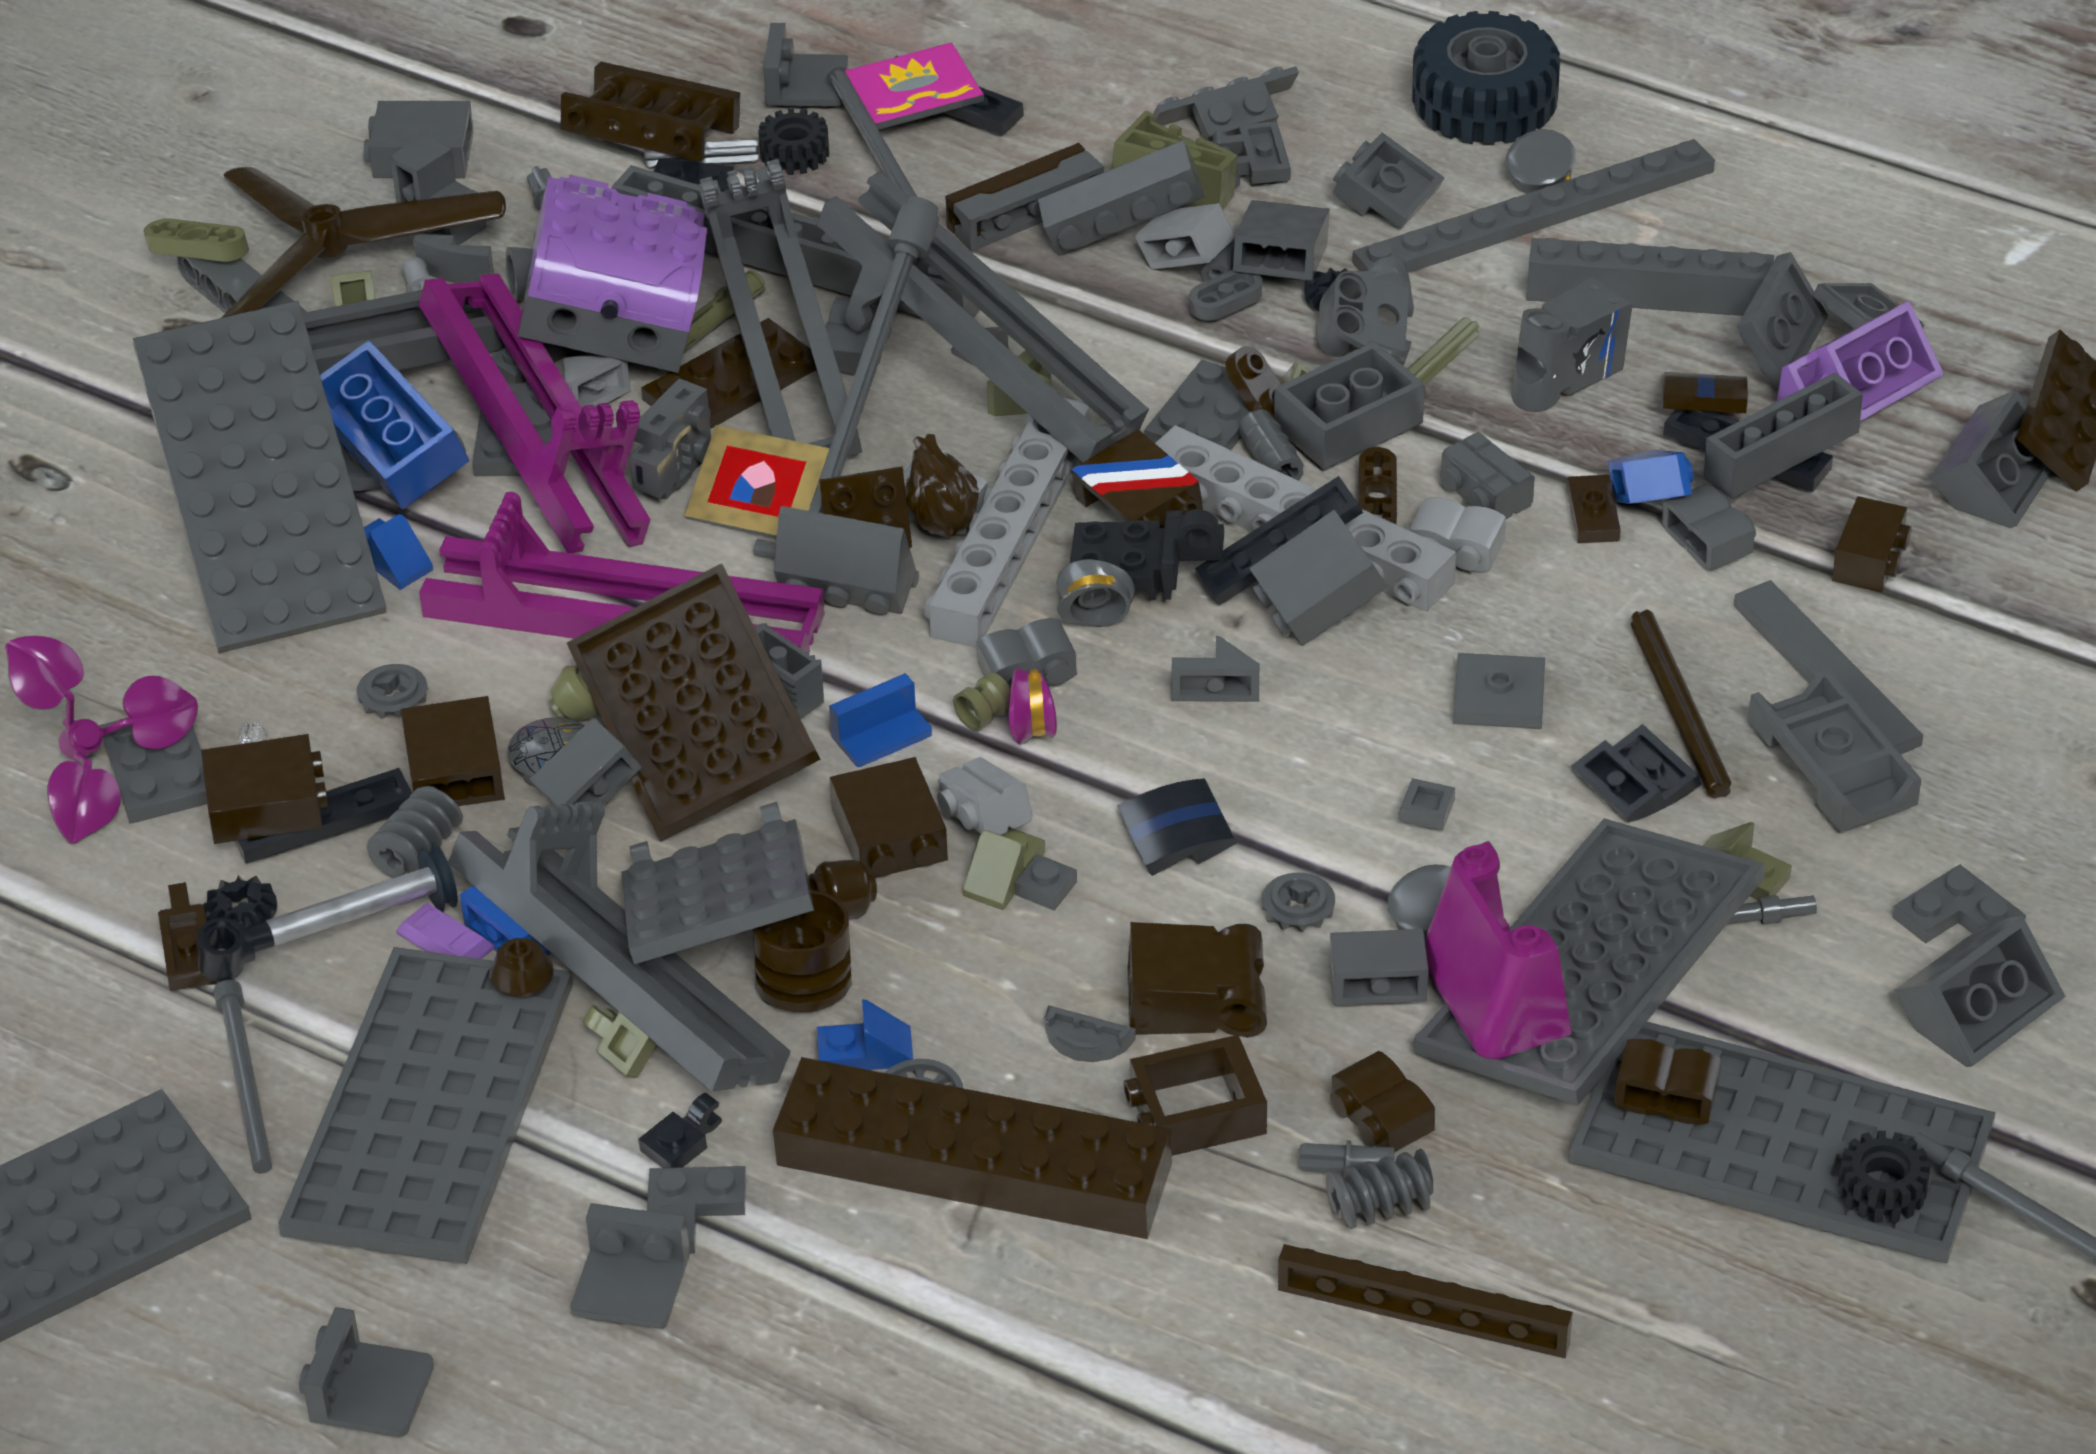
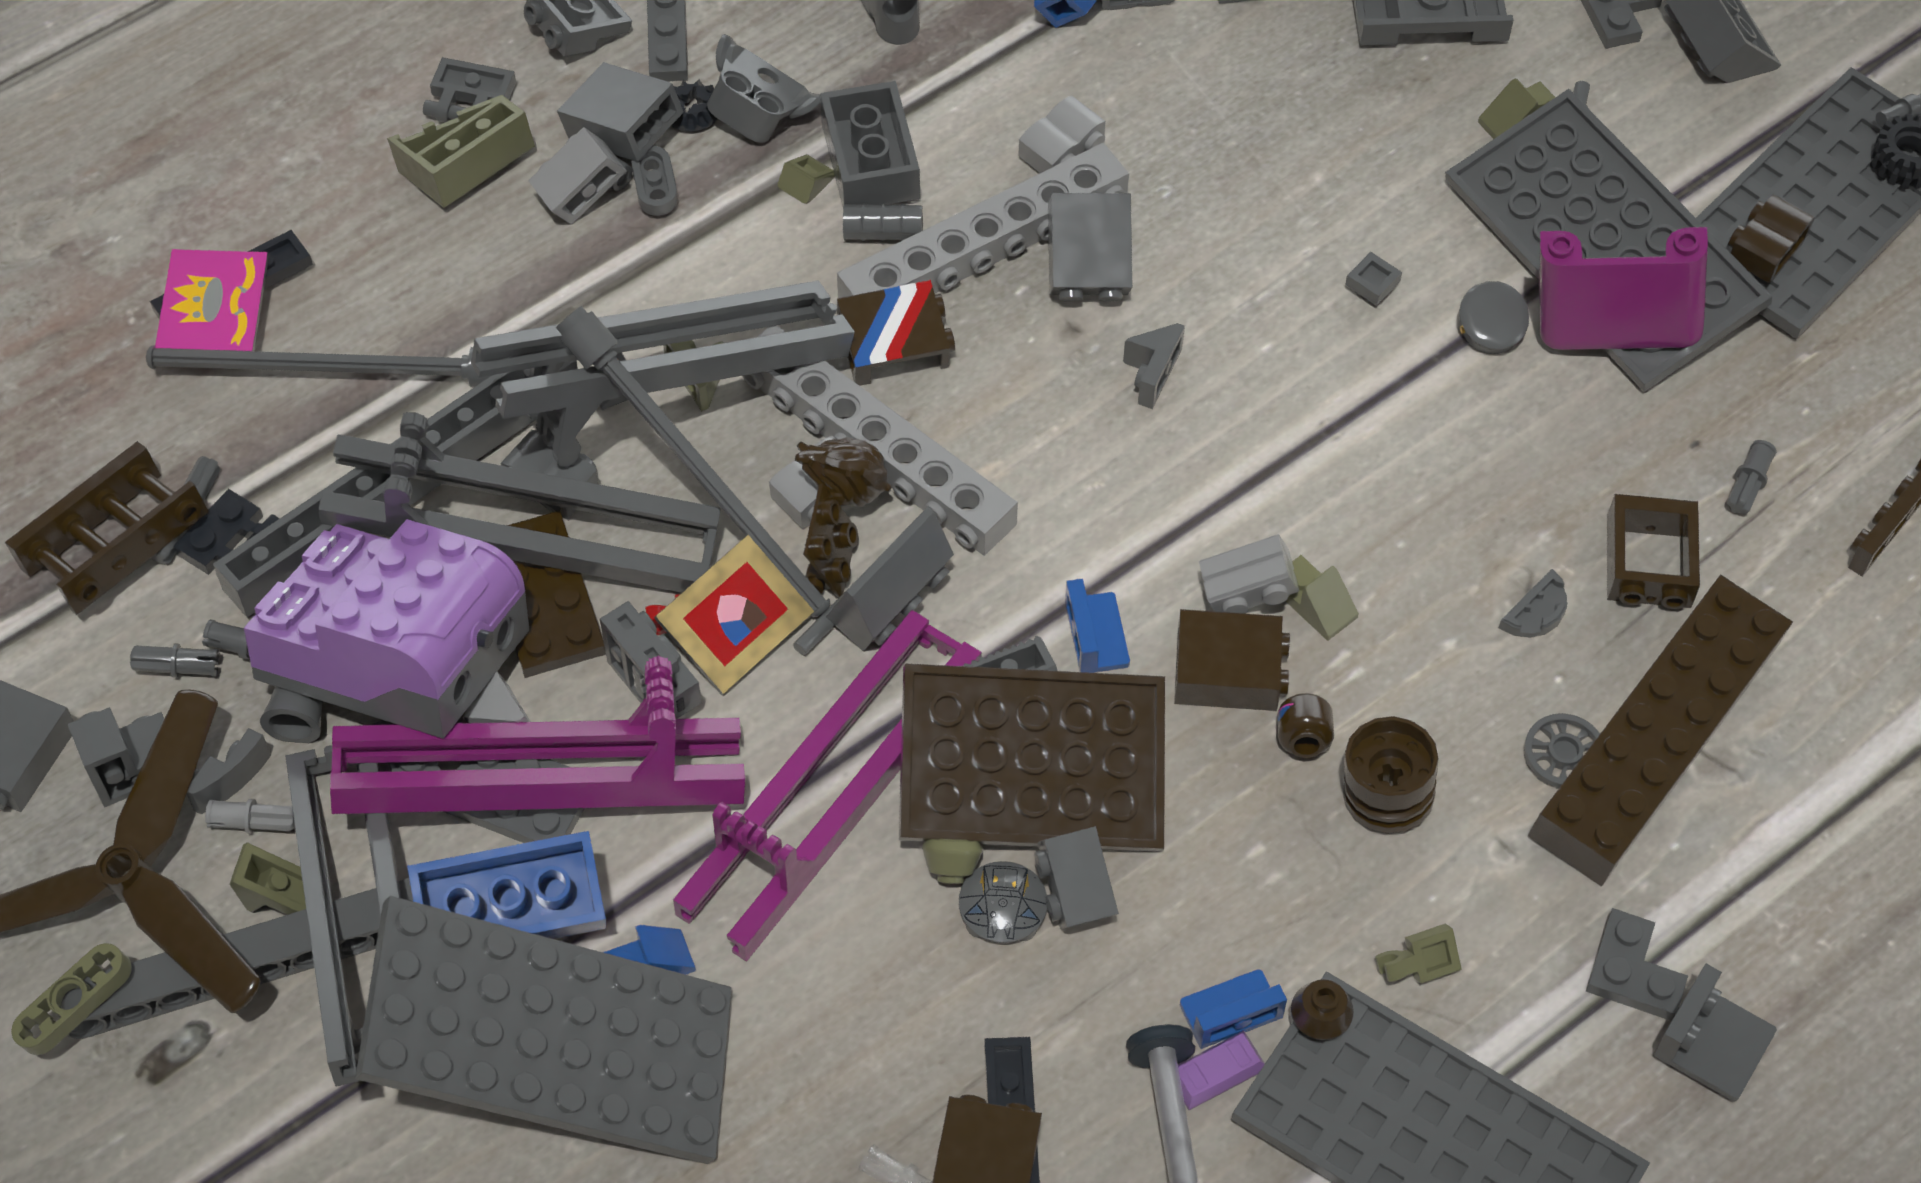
camera: 70 degrees left, 15 degrees up
dark grey gear [357,664,428,719] -> none
dark grey piece [367,786,463,878] -> none
dark brown brick [401,696,505,806] -> none
dark grey piece [448,801,791,1092] -> none
dark grey plate [621,802,814,965] -> none
black plate [638,1093,722,1168] -> none
black tyre [758,108,829,175] -> none
dark grey bracket [763,23,848,108] -> none
blue slope [817,999,913,1070] -> none
dark grey piece [945,143,1104,251] -> none
olive wheel [953,672,1011,732] -> none
dark grey brick [976,618,1077,688] -> none
magenta piece [1009,667,1057,745] -> none
dark grey plate [1015,854,1077,911] -> none
dark grey brick [1038,140,1205,256] -> none
dark grey piece [1057,559,1135,627] -> none
black plate [1070,509,1225,601] -> none
black slope [1117,778,1237,876] -> none
dark brown piece [1127,922,1267,1038] -> none
dark grey plate [1144,359,1250,450] -> none
dark grey bracket [1153,66,1299,142] -> none
black plate [1195,476,1363,605] -> none
dark brown plate [1225,346,1281,418] -> none
dark grey gear [1262,872,1335,932] -> none
dark grey piece [1326,1148,1434,1229] -> none
dark grey brick [1329,929,1428,1005] -> none
dark brown brick [1330,1051,1435,1152] -> none
dark brown beam [1358,447,1397,525] -> none
olive axle [1407,317,1479,385] -> none
dark grey brick [1440,431,1535,519] -> none
dark grey plate [1453,653,1545,729] -> none
dark brown plate [1567,474,1621,543] -> none
black slope [1571,724,1701,822] -> none
dark brown axle [1631,609,1732,799] -> none

